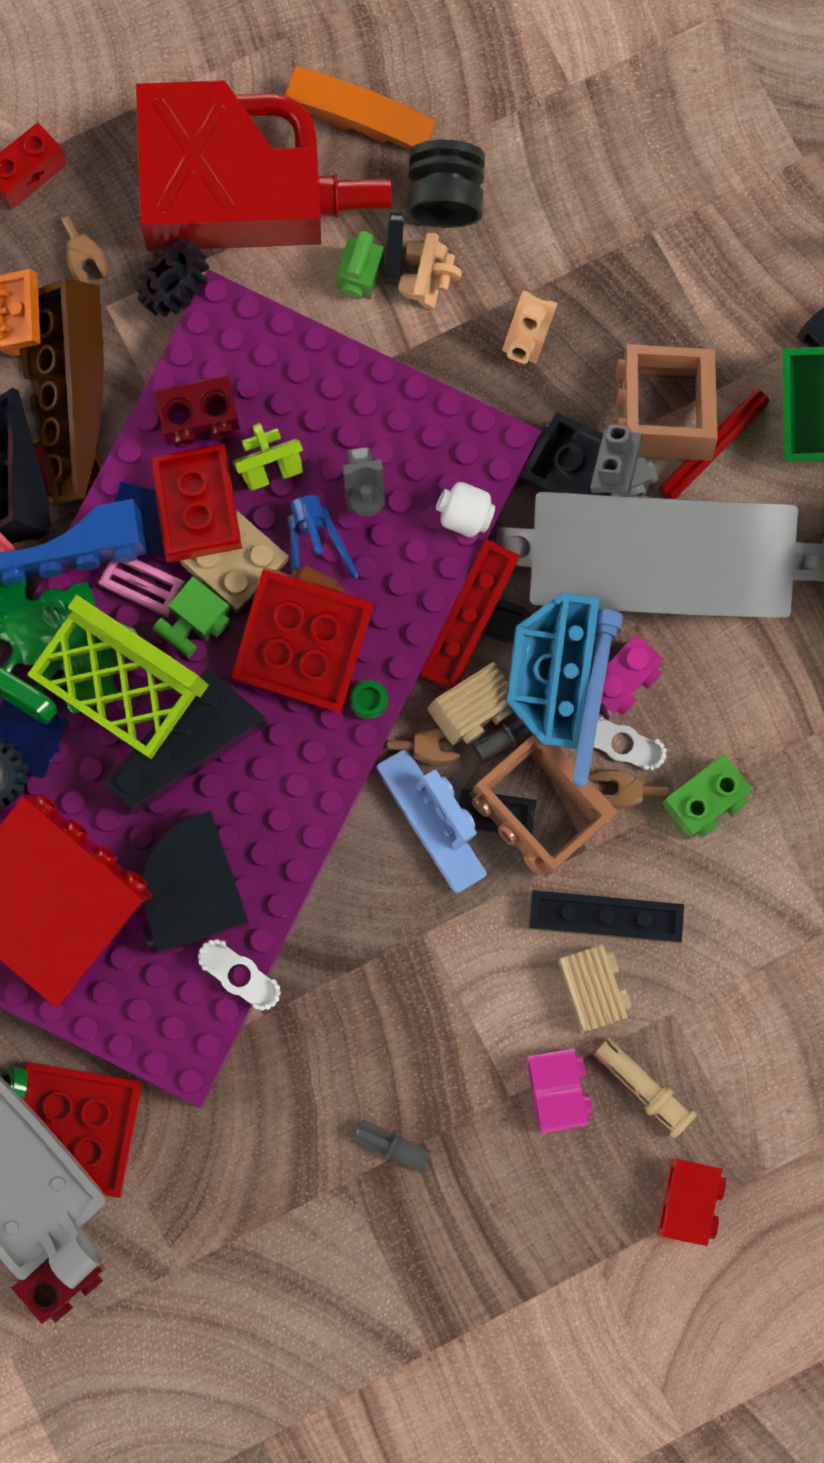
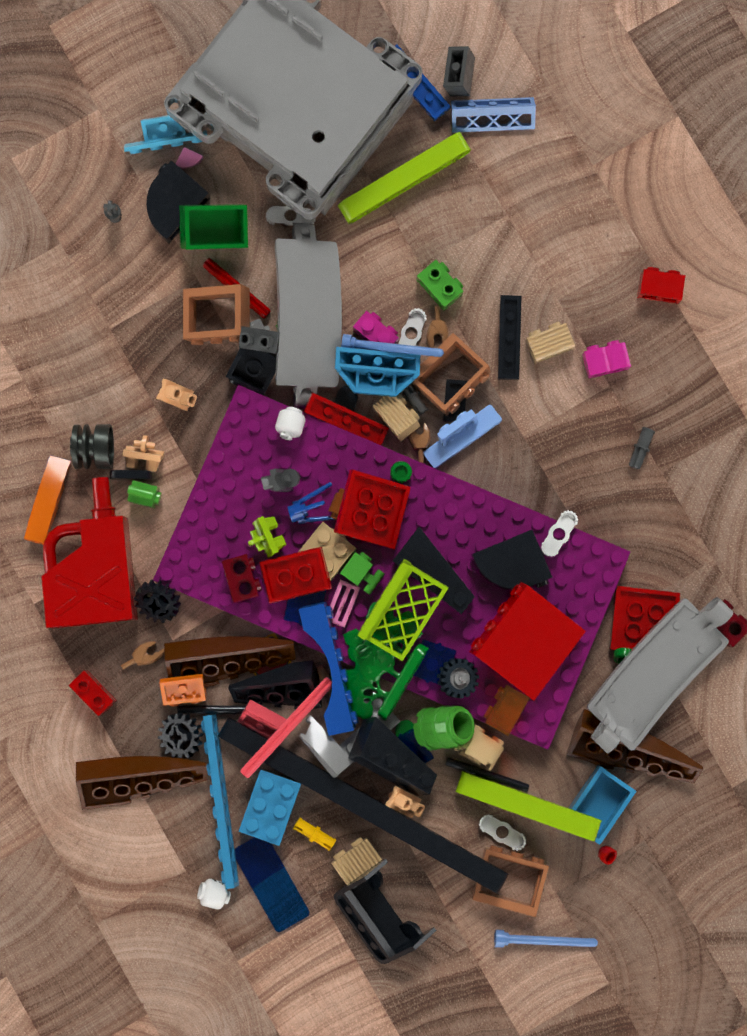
camera: 85 degrees left, 5 degrees up
tan pin [593,1037,697,1139] -> none

